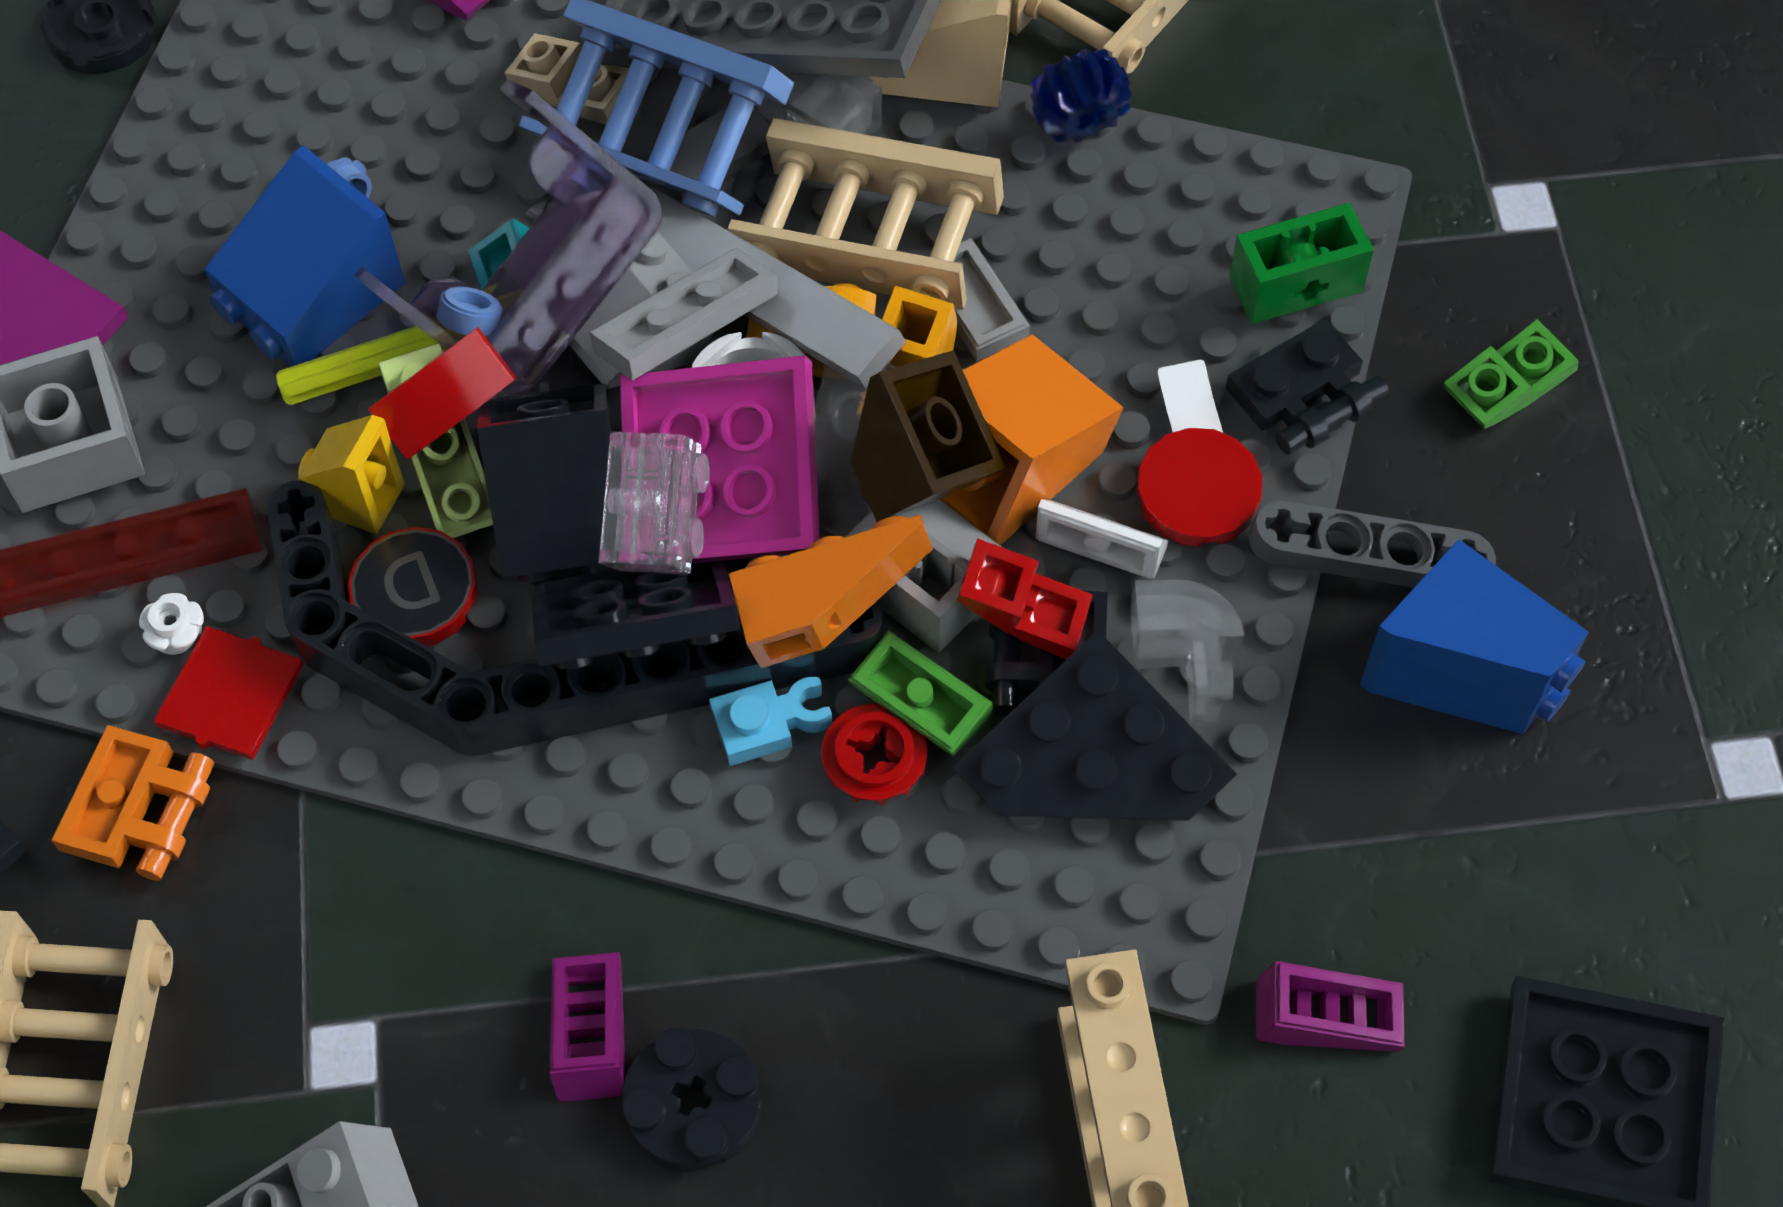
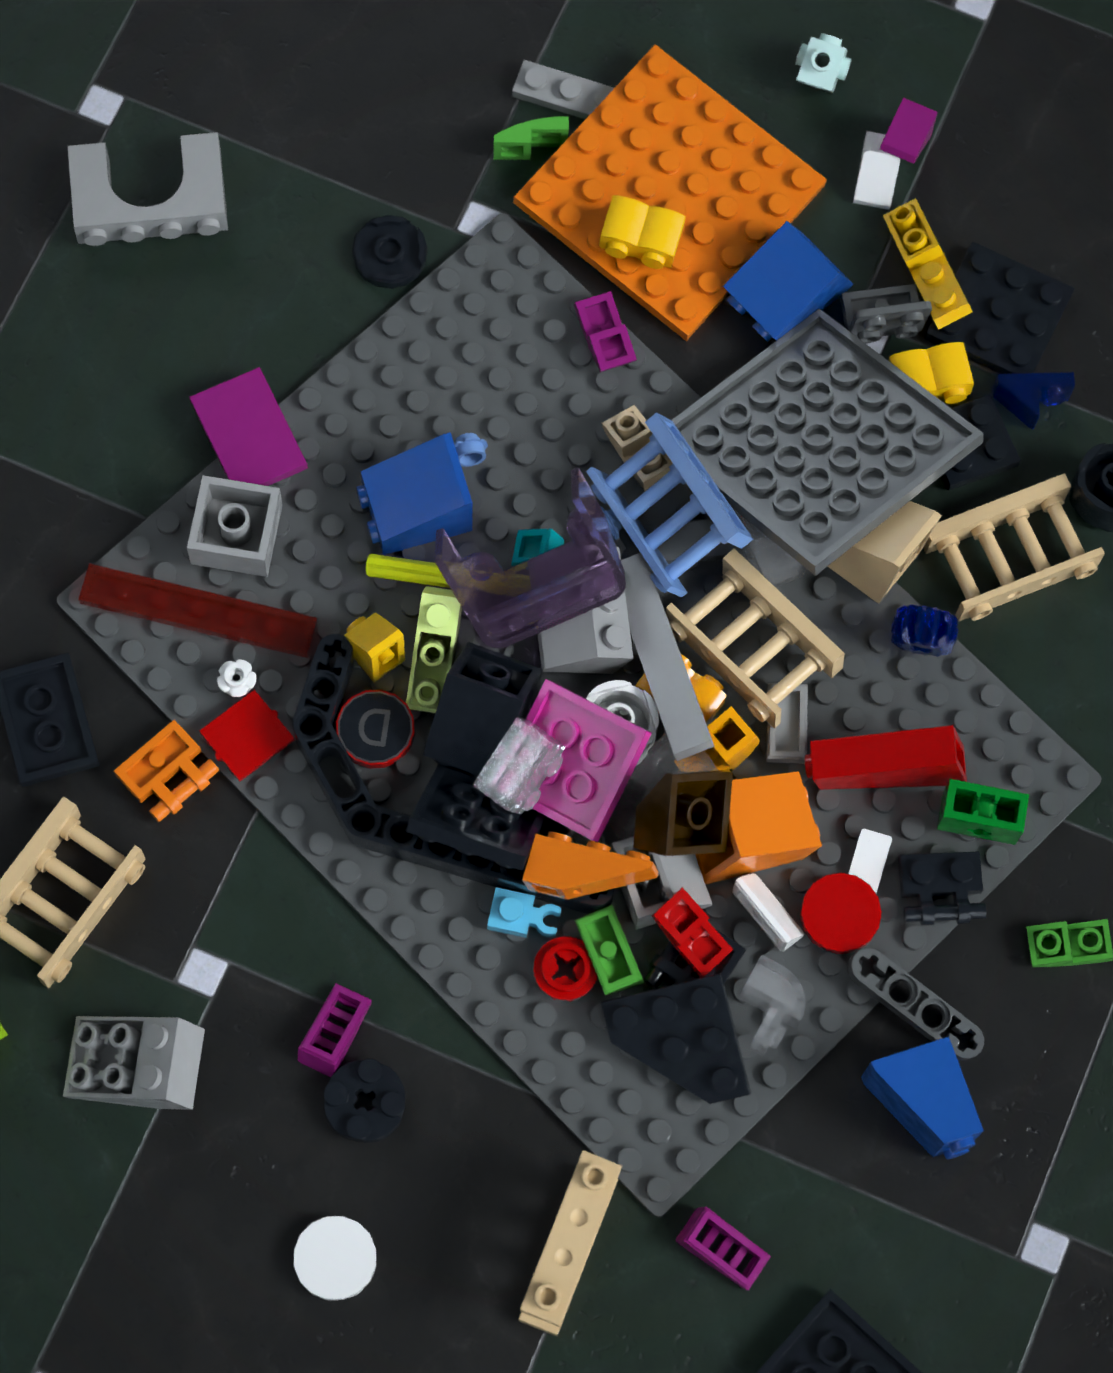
camera: 25 degrees right, 10 degrees up
red slope [368,327,517,460] -> none
medium blue tile [436,287,502,336] -> none
light grey plate [590,247,779,381] -> none
none -> red slope [805,725,967,790]

